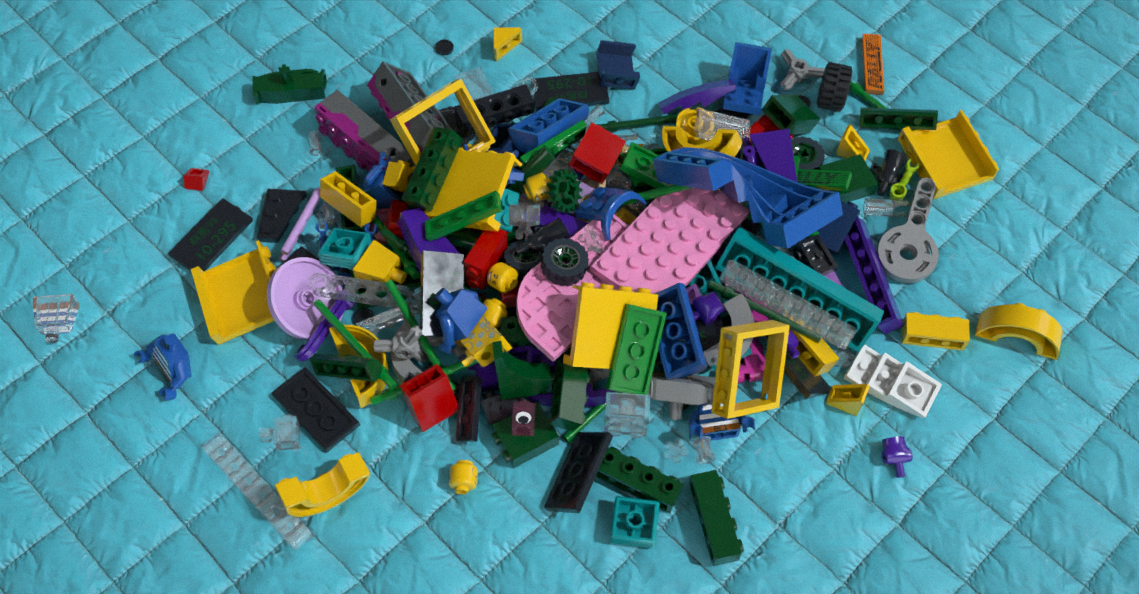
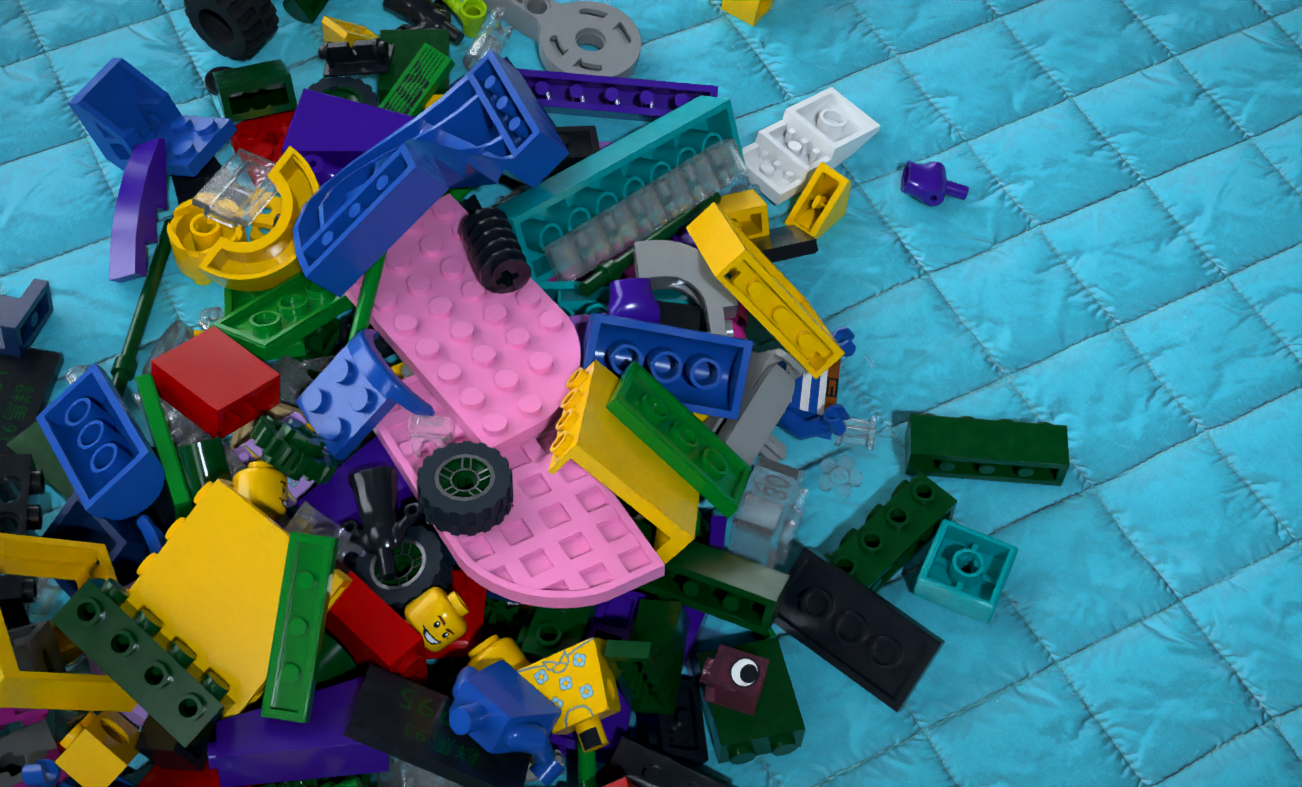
camera: 75 degrees left, 5 degrees down
light grey bush [780,49,825,91] -> none
yellow brick [902,312,970,351] -> none
none -> black hinge [318,38,395,77]
none -> black piece [462,207,531,294]

